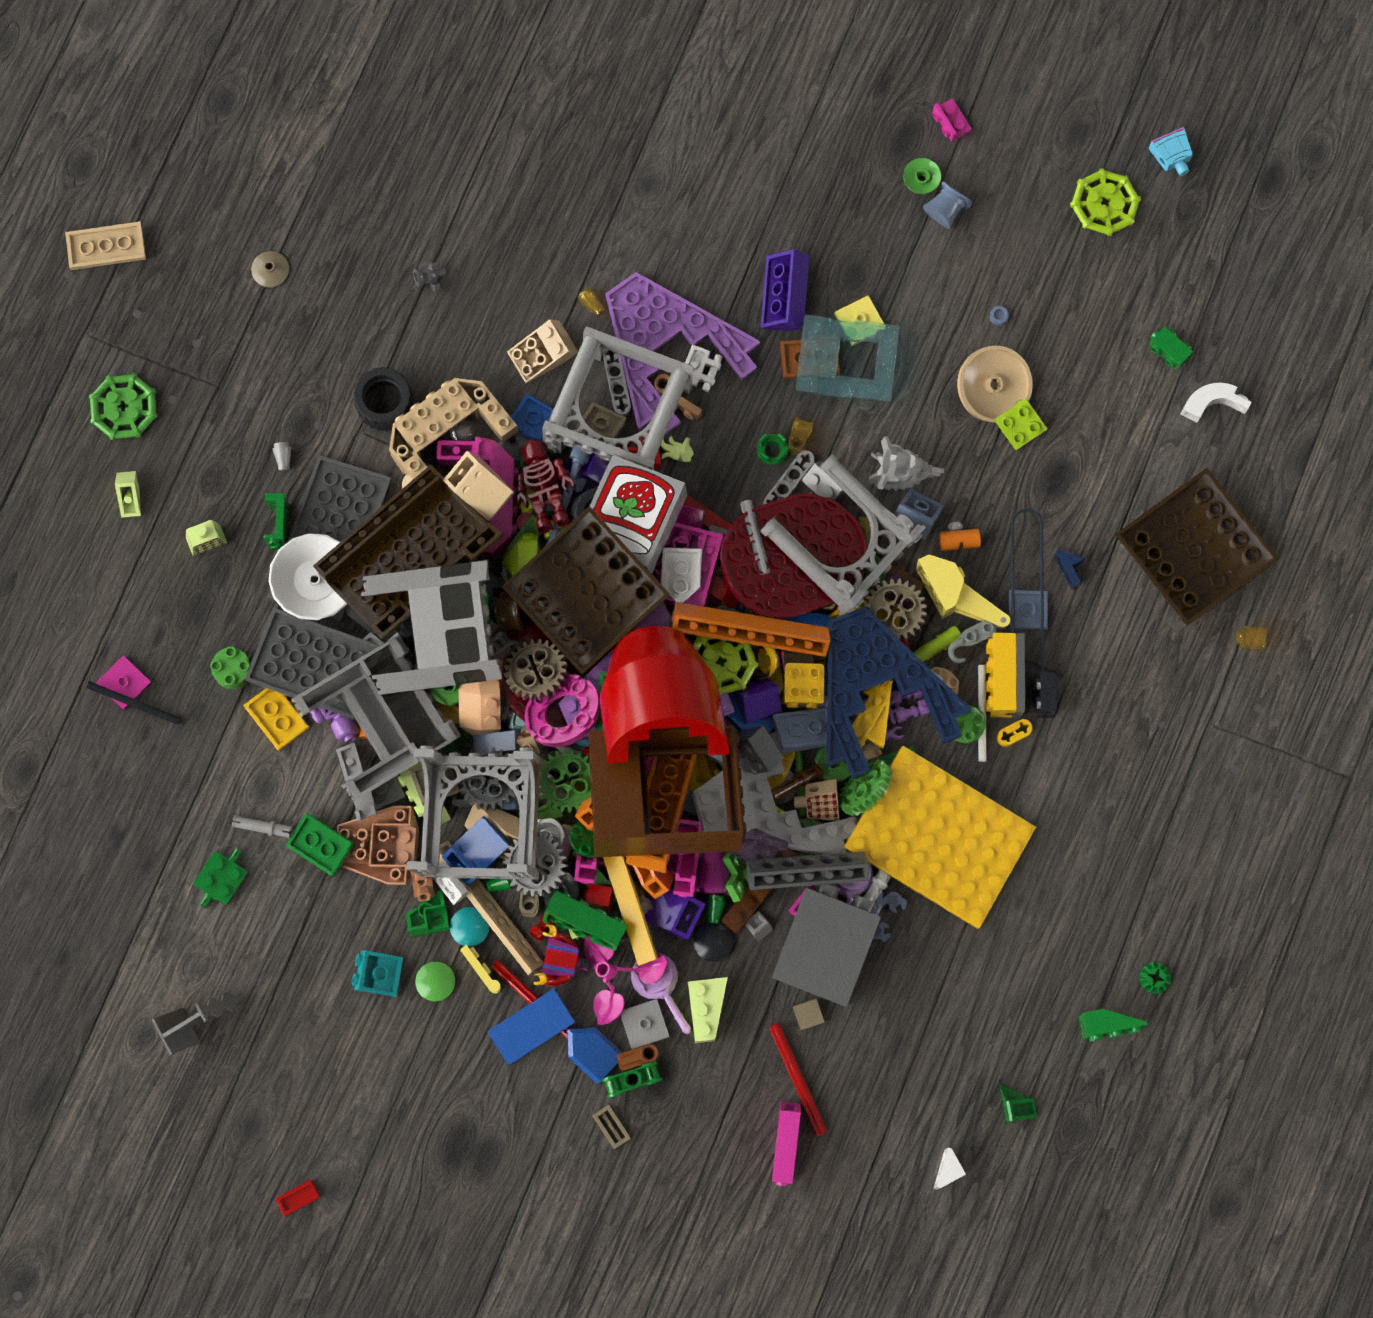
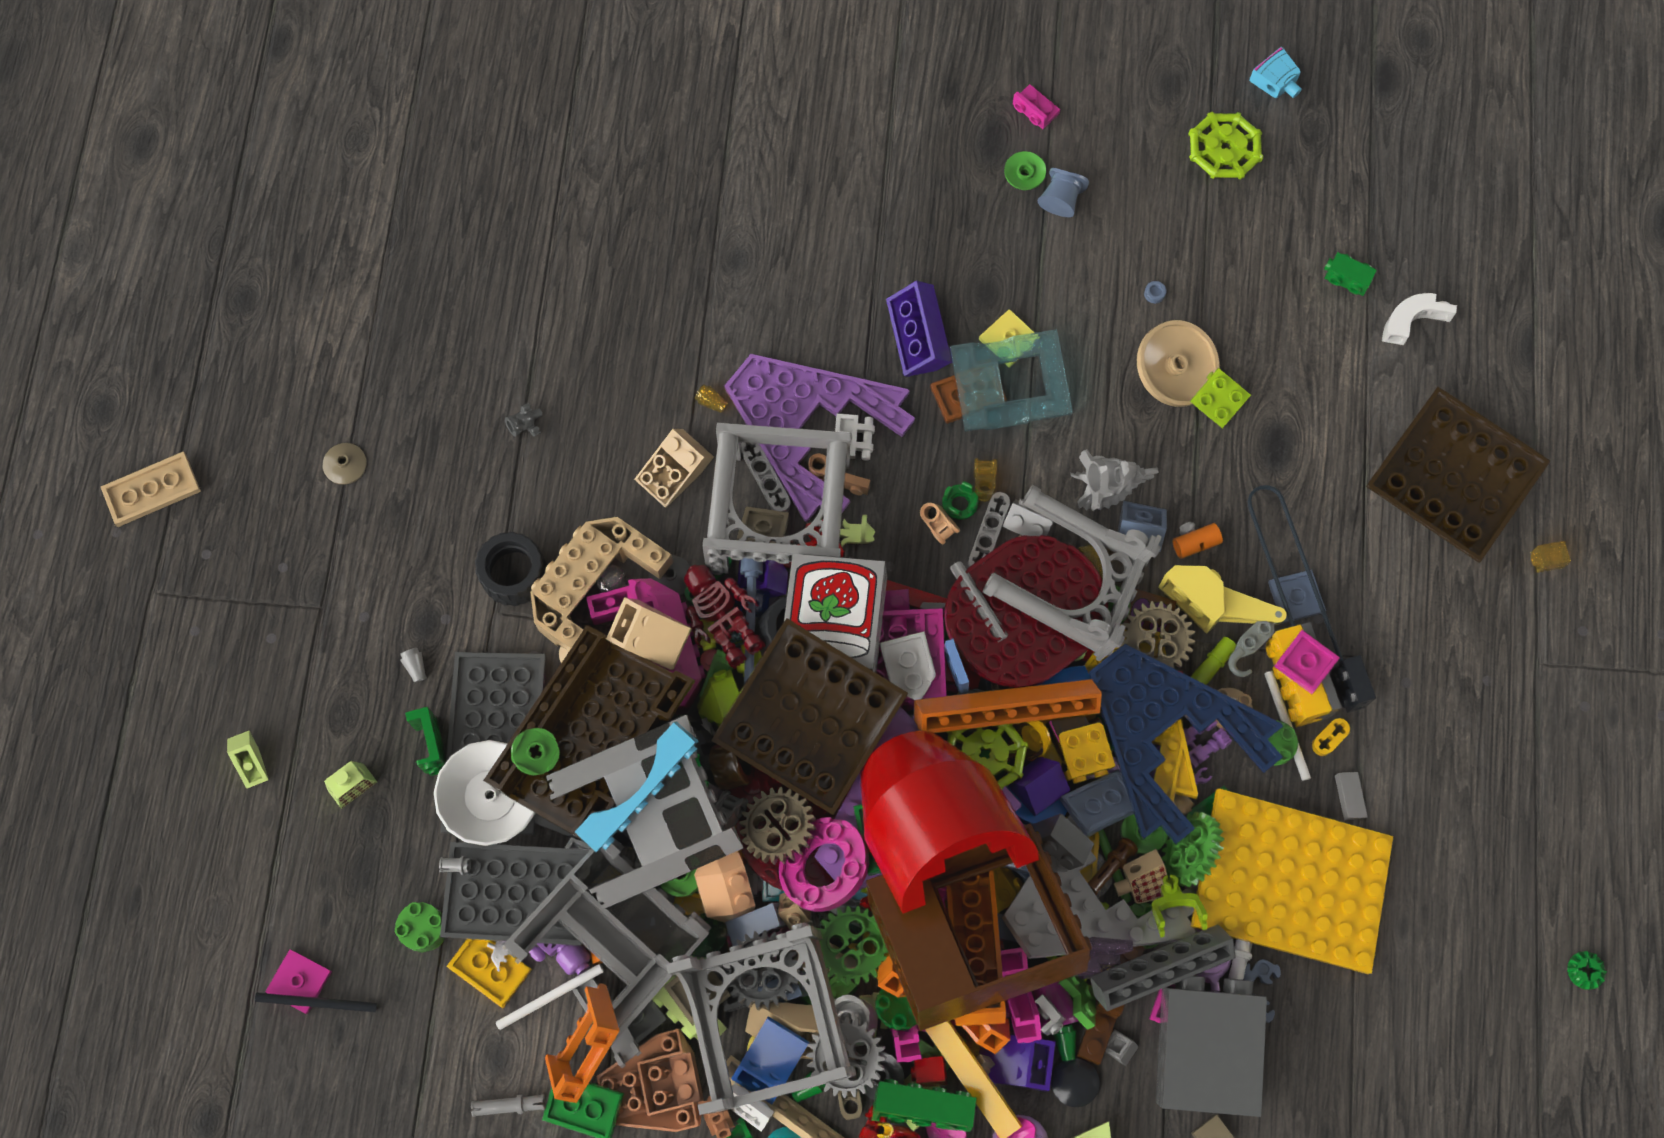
camera: 15 degrees left, 5 degrees down
bright green plate [89,373,158,441] -> none
blue tile [511,394,554,441] -> none
dark blue slope [1054,550,1085,590] -> none
green slope [1078,1009,1148,1042] -> none
none -> light grey pin [439,856,471,875]
none -> white piece [487,941,510,972]
none -> white piece [496,963,604,1030]
none -> bright green plate [511,728,560,775]
none -> orange hinge [545,983,620,1103]
none -> medium azure arch [575,722,698,852]
none -> light nougat piece [920,503,960,545]
none -> medium blue tile [945,639,969,695]
none -> light grey bracket [1036,994,1066,1035]
none -> lime piece [1152,875,1208,938]
none -> dark pink plate [1274,630,1340,694]
none -> light grey slope [1335,772,1368,821]

